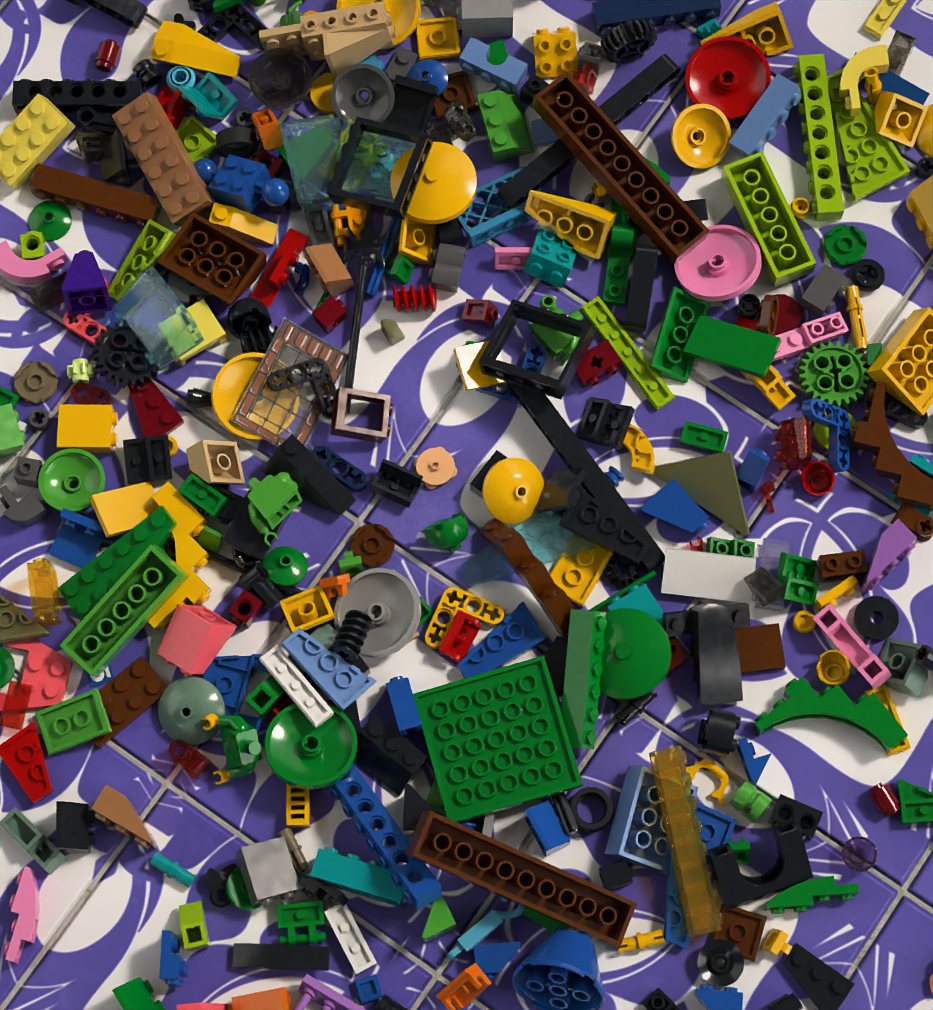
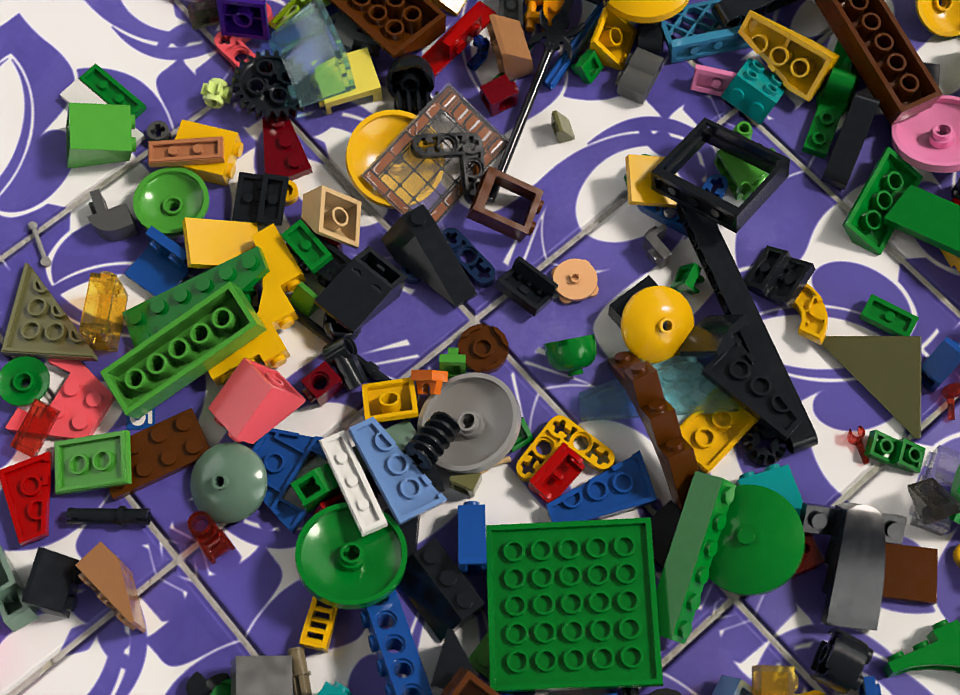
camera: 15 degrees right, 5 degrees down
dark grey brick [13,456,43,488] -> none
dark tan tile [14,361,59,404] -> none
clear red beam [71,382,113,405] -> none
teal pin [149,852,197,888] -> none
black cone [186,387,212,409] -> none
green torso [202,713,262,785] -> none
bright green torso [247,472,303,546] -> none
green dish [263,546,308,586] -> none
red piece [393,284,437,312] -> none
dark red bracket [462,299,498,328] -> none
dark red brick [574,339,621,388] -> none
lime tile [581,296,675,411] -> none
green axle [589,570,657,611] -> none
yellow tile [590,182,607,204] -> none
blue bush [604,466,625,488] -> none
black pin [615,692,658,726] -> none
blue slope [640,478,709,533] -> none
white tile [661,548,756,603] -> none
none -> black pin [66,506,151,527]
none -> nougat tile [148,136,225,168]
none -> olive slope [449,473,482,498]
none -> flat silver bracket [642,224,672,269]
none -> green tile [670,263,705,295]

